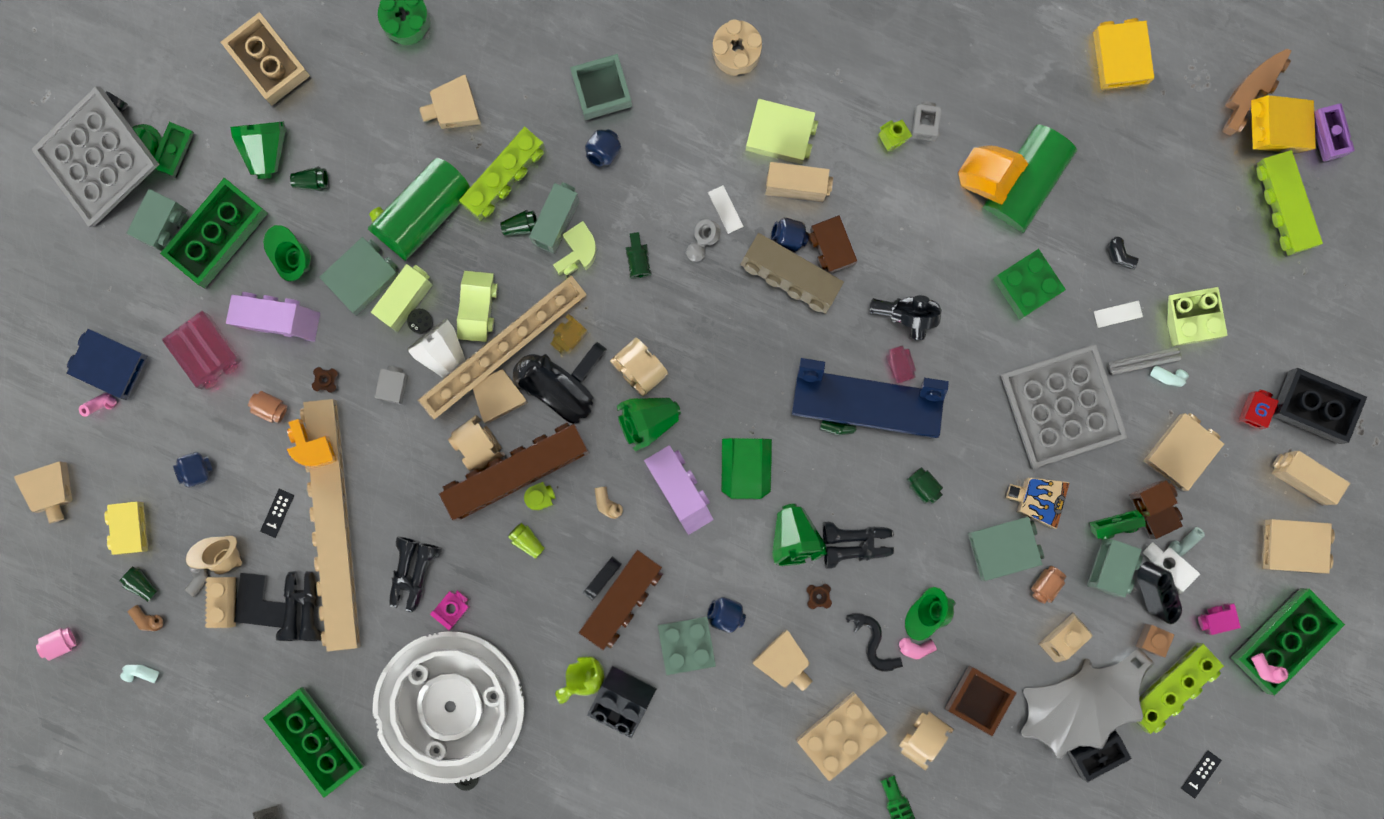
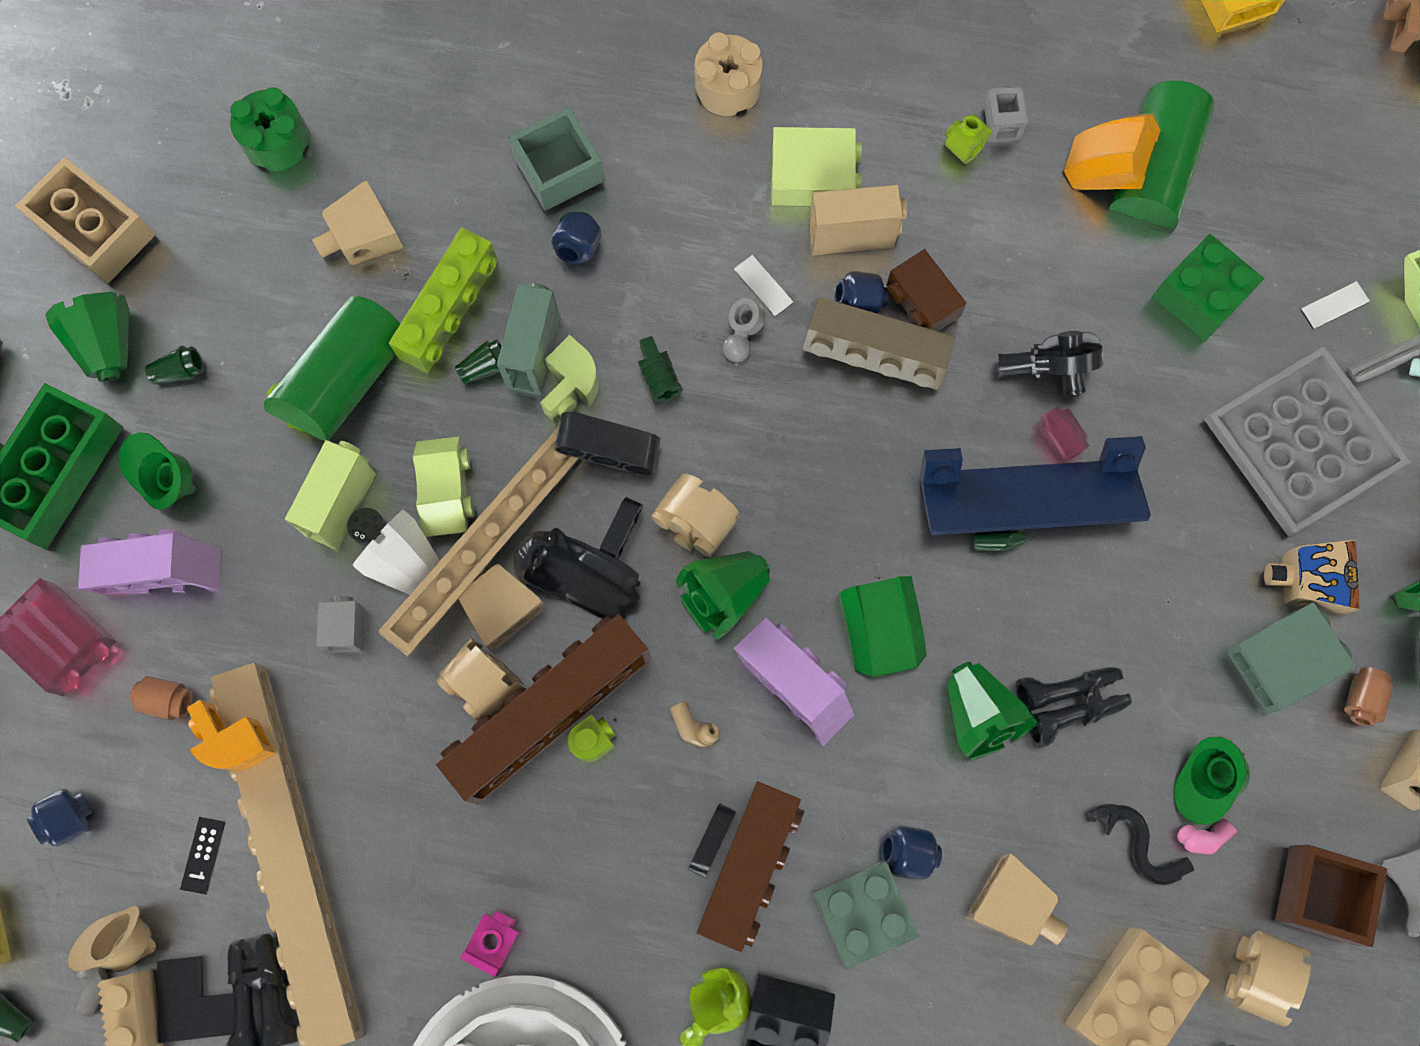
camera: 10 degrees left, 10 degrees down
reddish brown plate [312,367,338,393] -> none
sand green brick [319,237,399,316] -> none
black piece [389,536,442,612] -> none
lime cone [508,523,545,559] -> none
clear yellow brick [550,313,588,354] -> none
reddish brown plate [806,584,832,609] -> none
dark green brick [907,467,943,504] -> none
black arm [1108,237,1139,270] -> none
none -> black beam [554,412,661,475]

